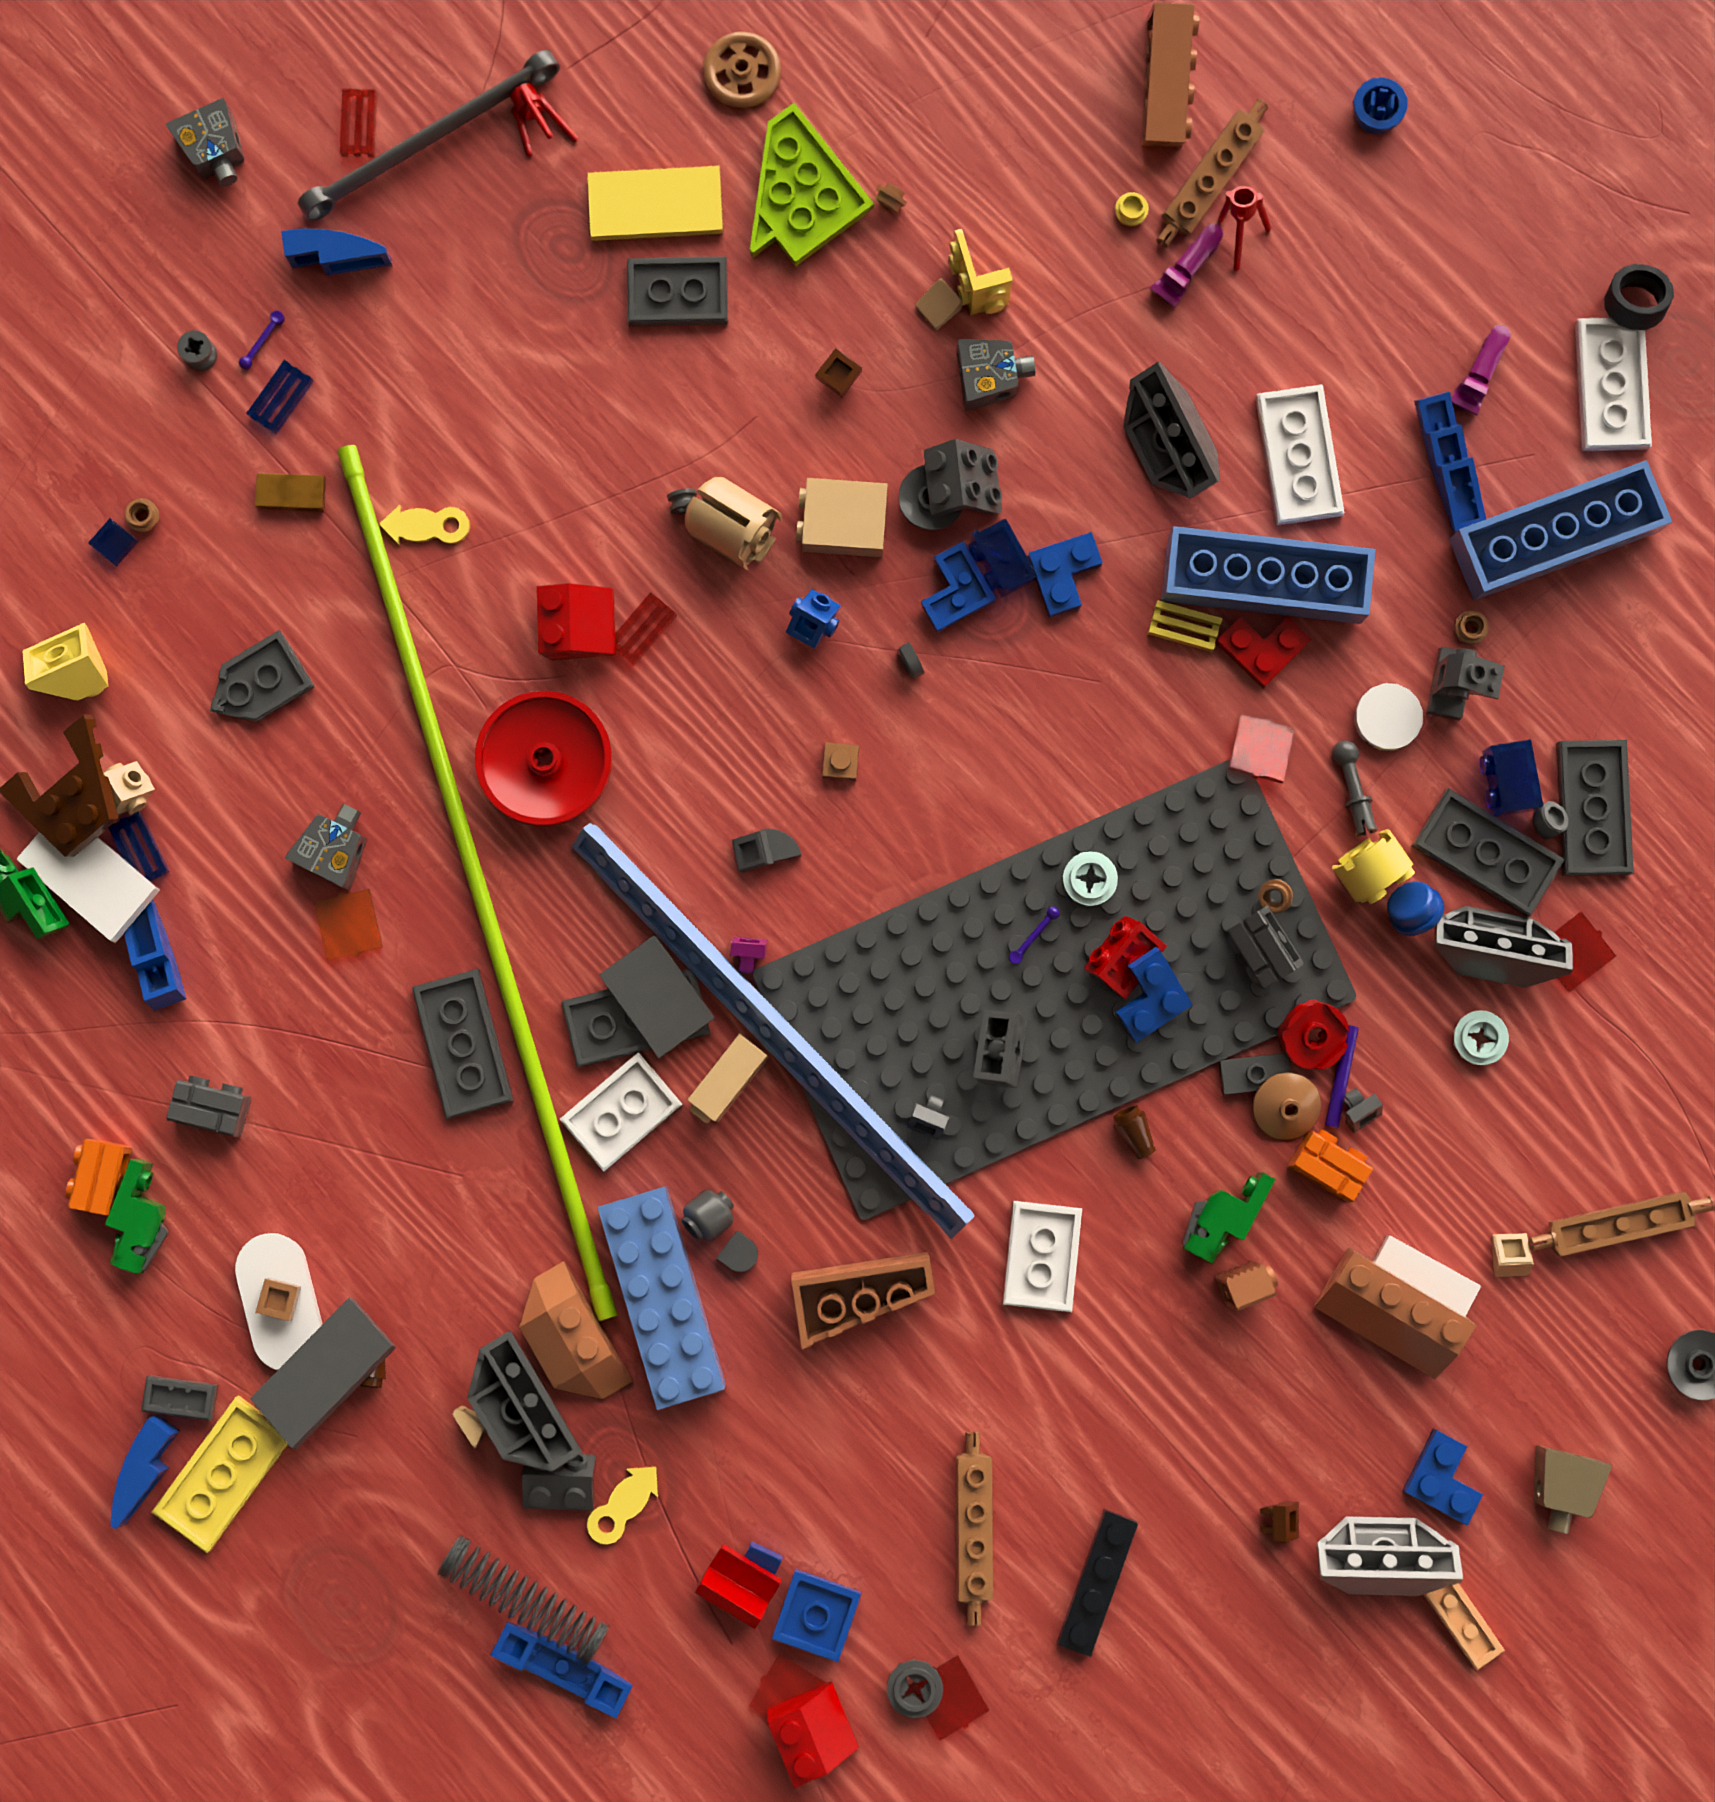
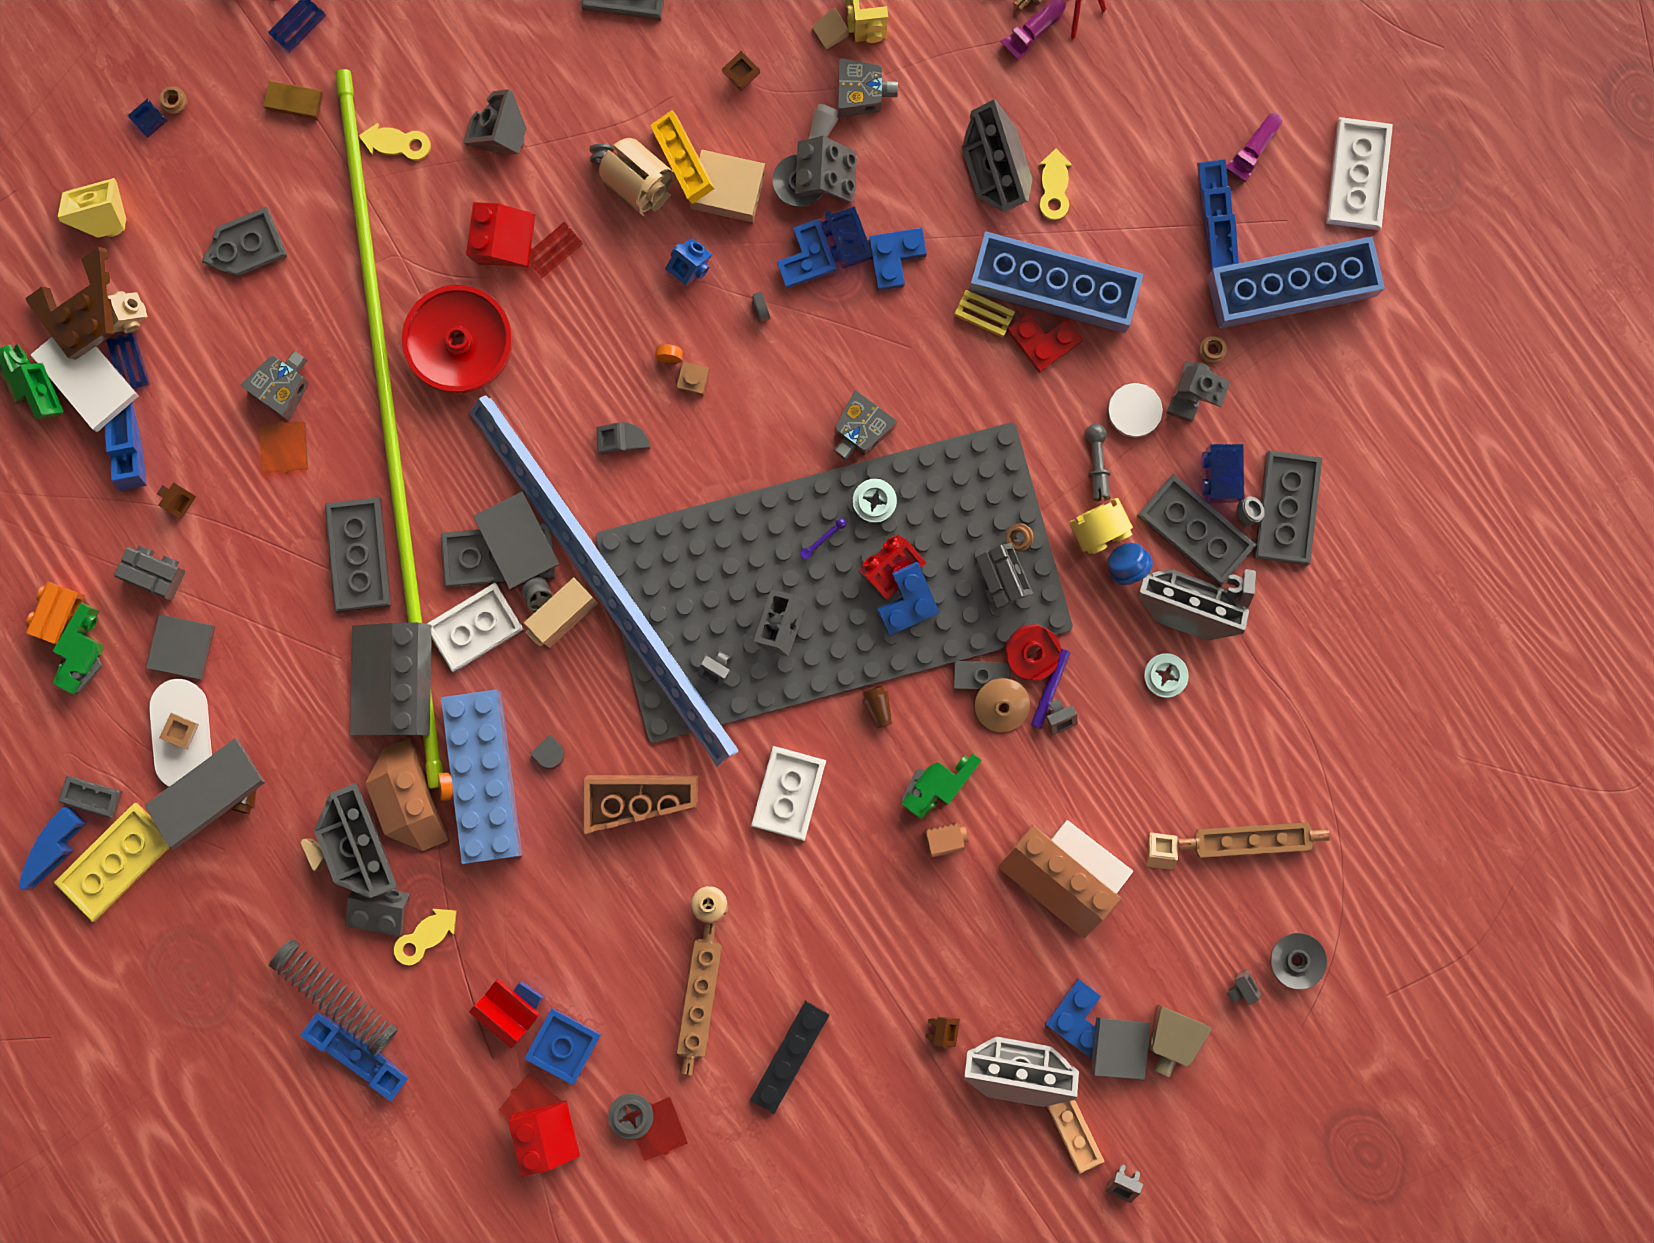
camera: 10 degrees right, 0 degrees up
dark grey head [682,1190,734,1241] -> none
magenta tile [730,937,767,973] -> none
clear red piece [1228,714,1294,784] -> none
white tile [1255,385,1344,525] -> none
orange brick [1288,1129,1373,1203] -> none
clear red piece [1554,911,1616,992] -> none
black tyre [1604,264,1674,330] -> none
none -> dark grey tile [146,614,215,680]
none -> reddish brown tile [157,482,196,519]
none -> dark grey slope [350,622,432,735]
none -> orange tile [438,772,453,801]
none -> dark grey slope [463,89,526,155]
none -> dark grey wheel [522,577,553,612]
none -> yellow plate [650,110,715,204]
none -> orange tile [655,344,683,364]
none -> tan head [691,886,728,924]
none -> light grey cone [808,104,838,139]
none -> dark grey torso [833,390,897,460]
none -> light yellow brick [1039,149,1072,220]
none -> dark grey tile [1090,1017,1151,1080]
none -> tile [1105,1165,1143,1203]
none -> tile [1226,569,1256,608]
none -> dark grey tile [1227,969,1261,1005]

